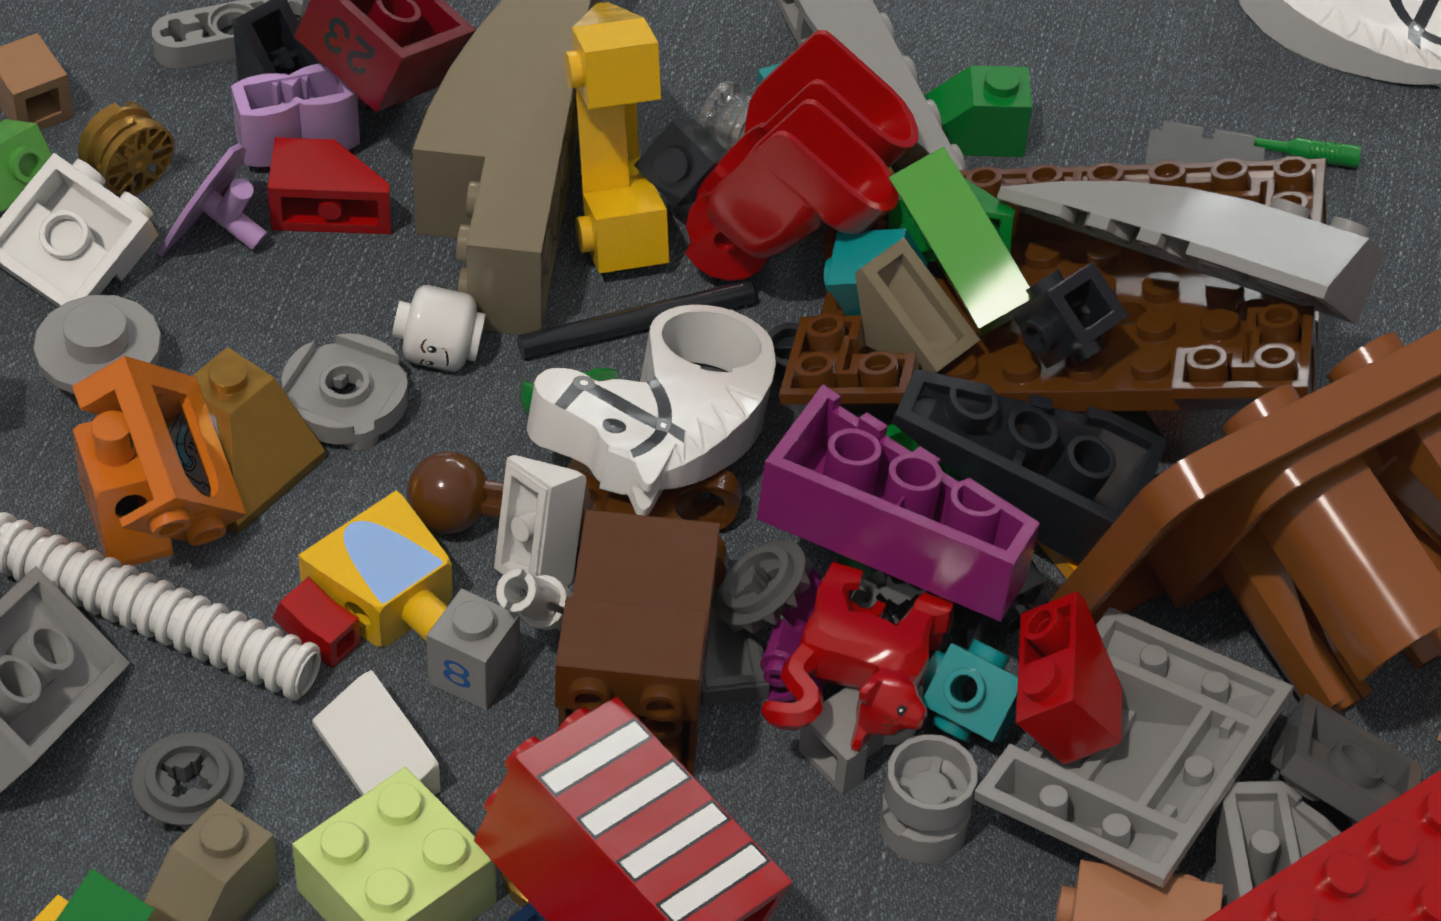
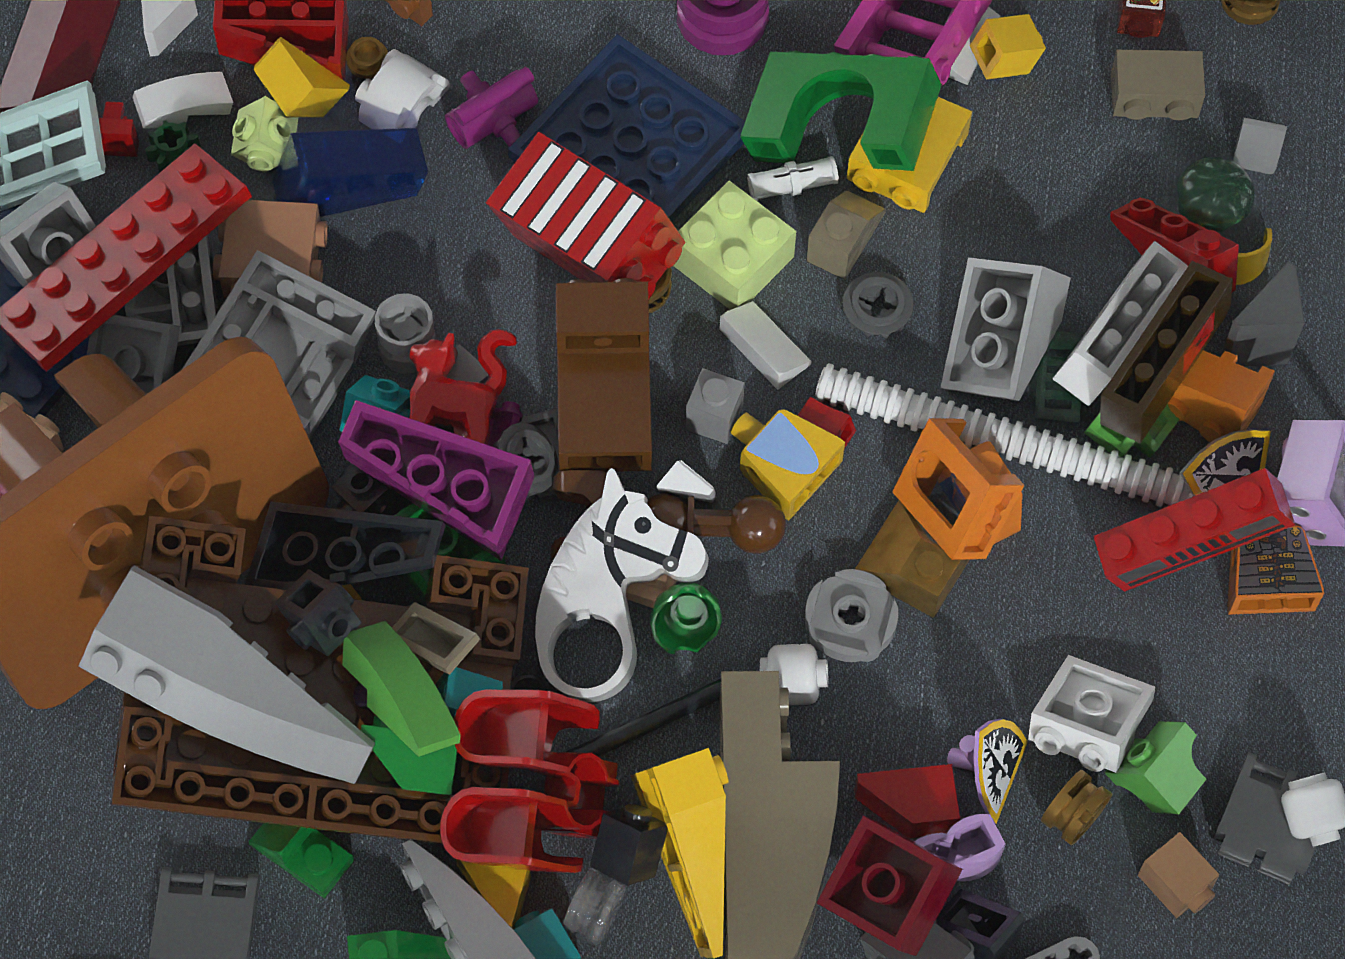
camera: 175 degrees right, 15 degrees up
light grey piece [33,295,162,394] -> none
white pin [496,568,573,632] -> none
red slope [1016,591,1122,765] -> none

